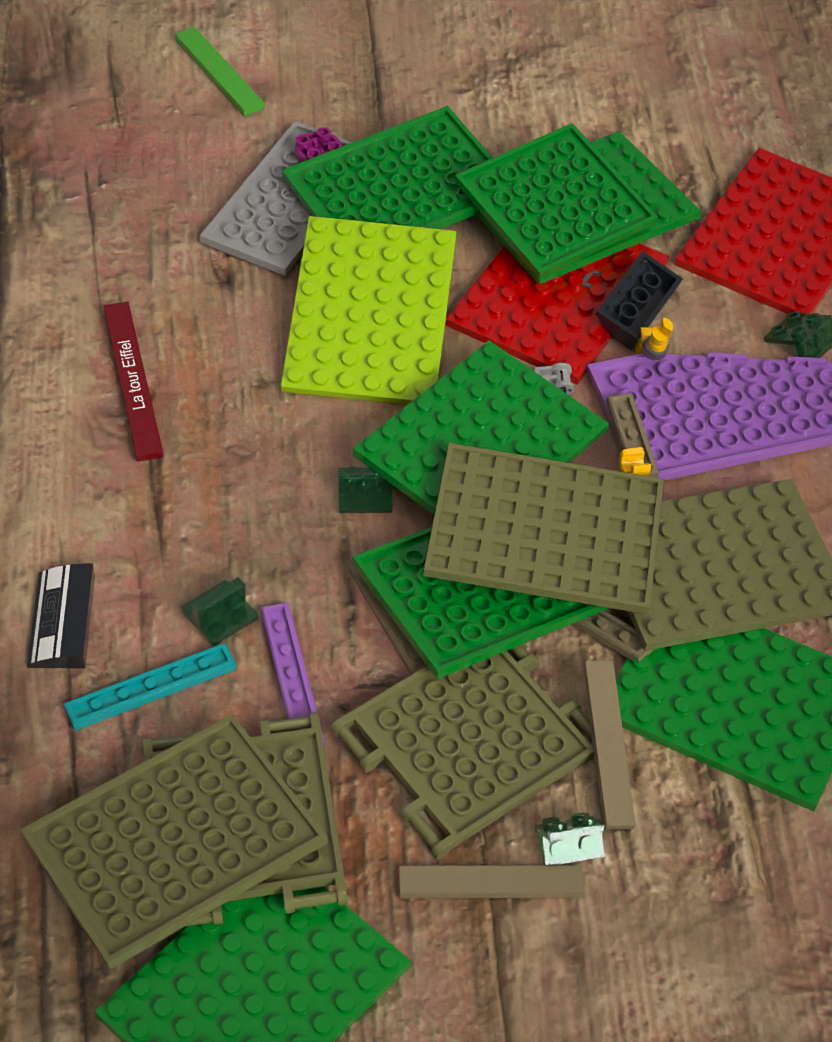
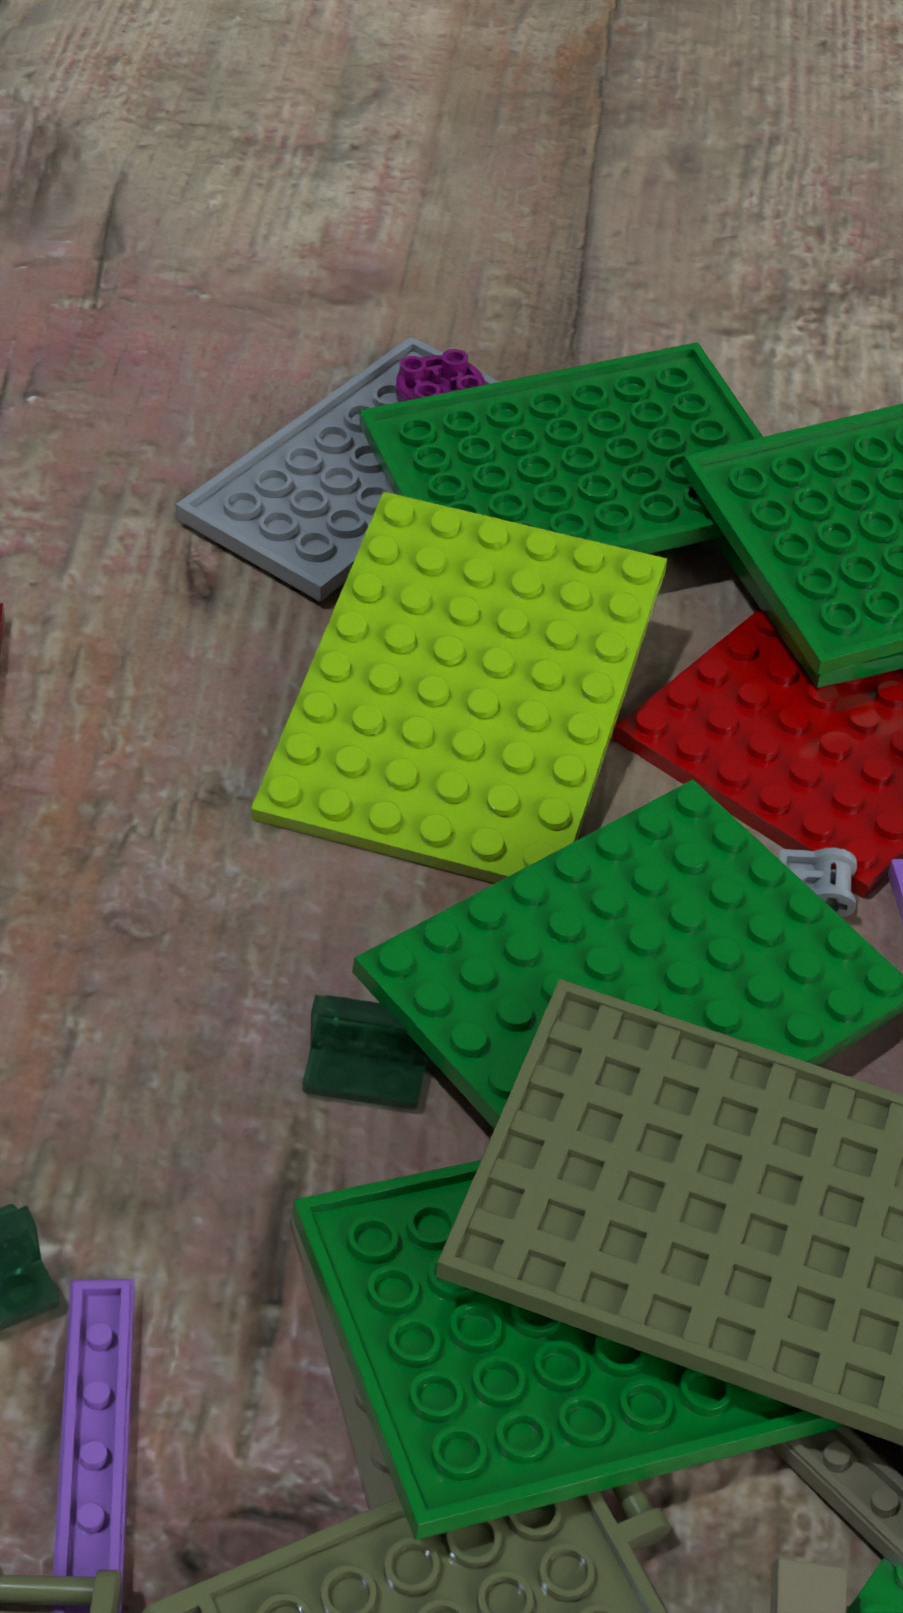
camera: 10 degrees right, 5 degrees down
bright green tile [175,27,264,116] -> none

